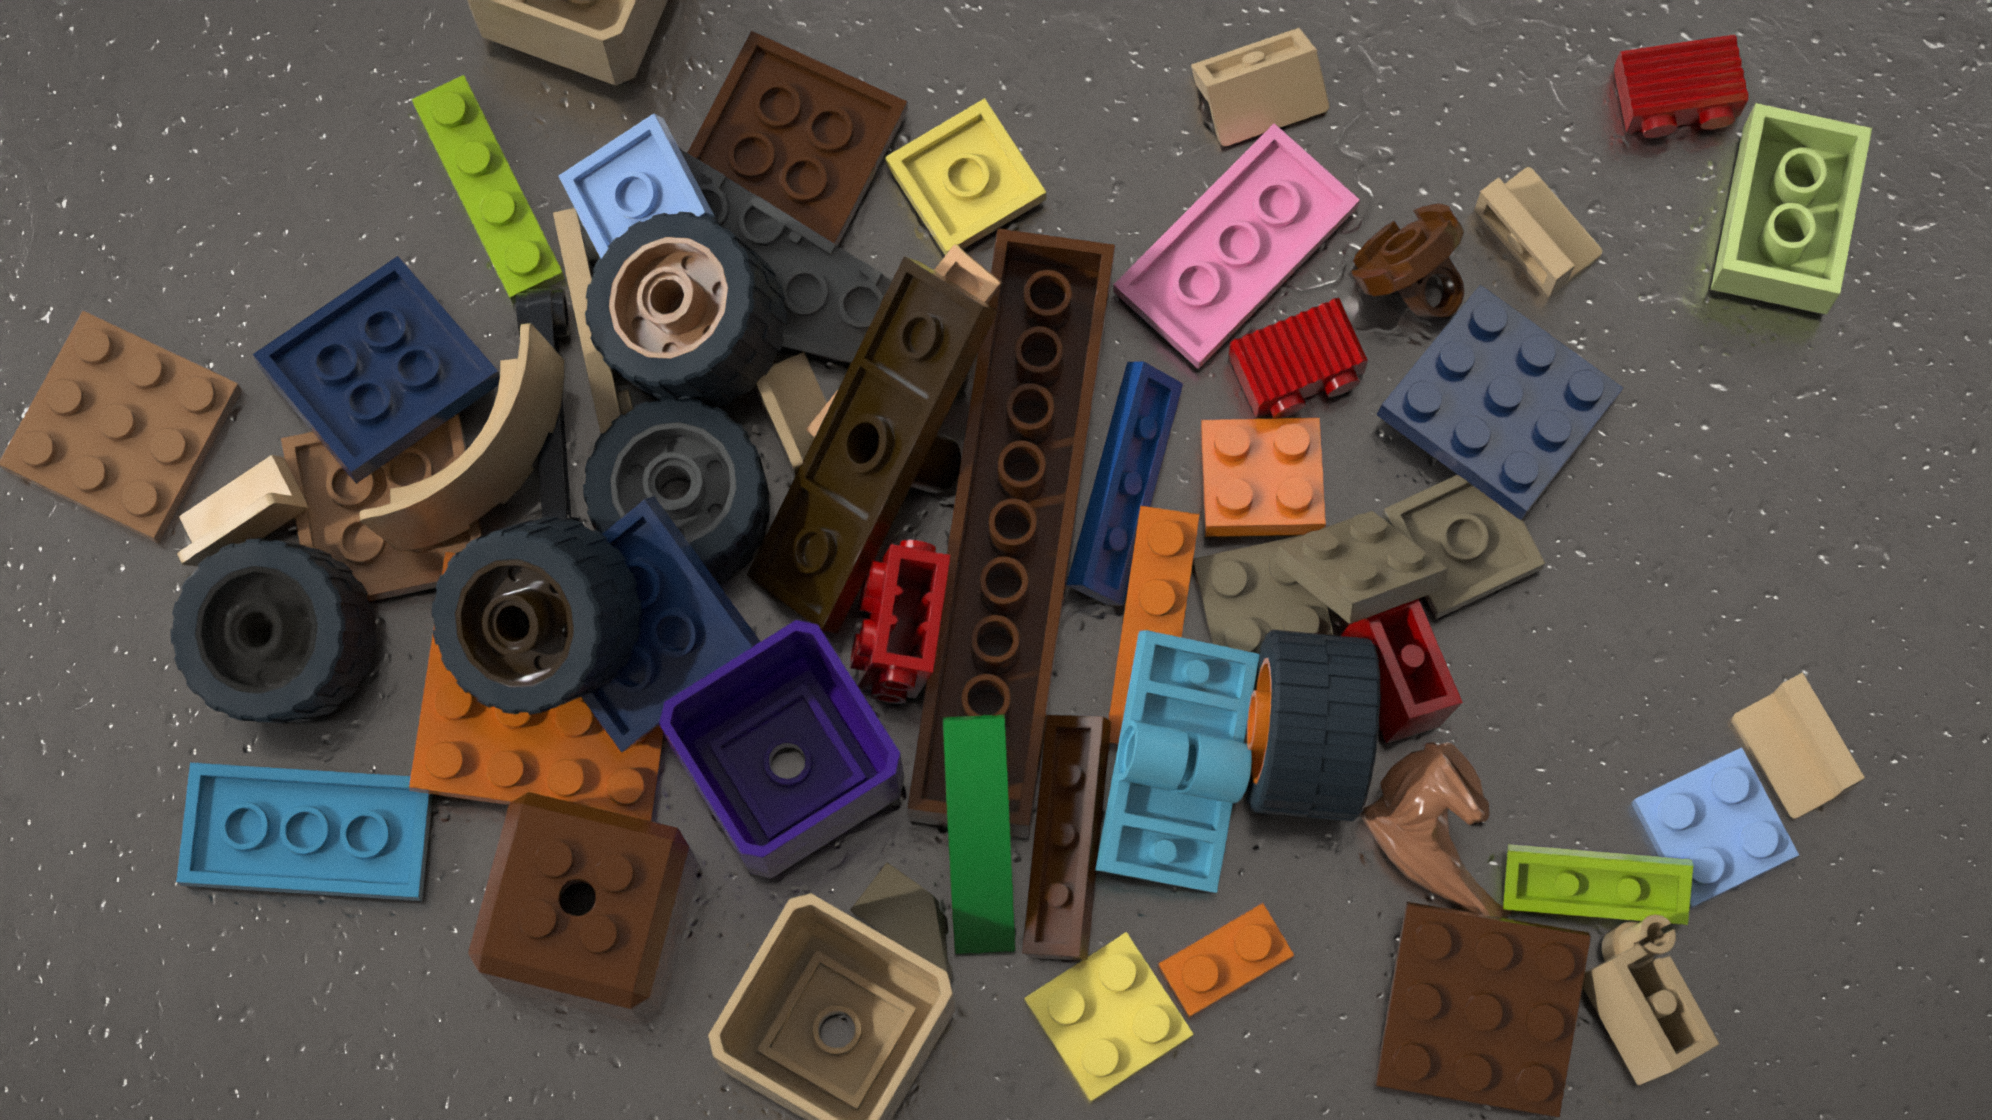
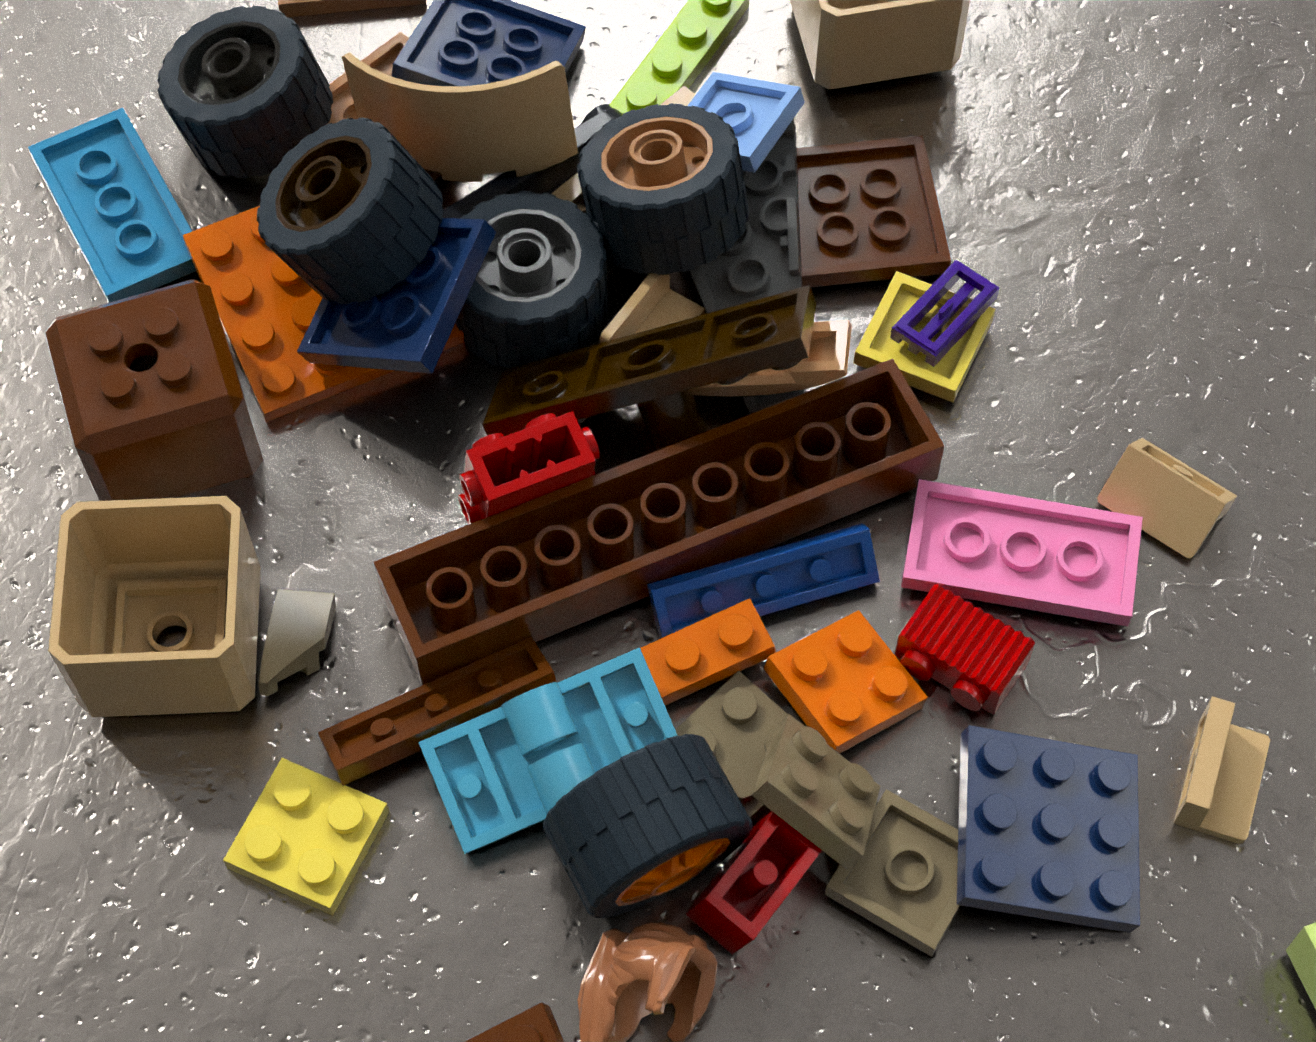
camera: 55 degrees right, 15 degrees down
tan panel [177,455,309,567] -> none
dark purple plate [659,620,905,878] -> none
green slope [943,715,1016,954] -> none
orange plate [1158,903,1294,1019] -> none
reddish brown tile [1351,203,1464,317] -> none
none -> dark purple tile [890,260,999,367]

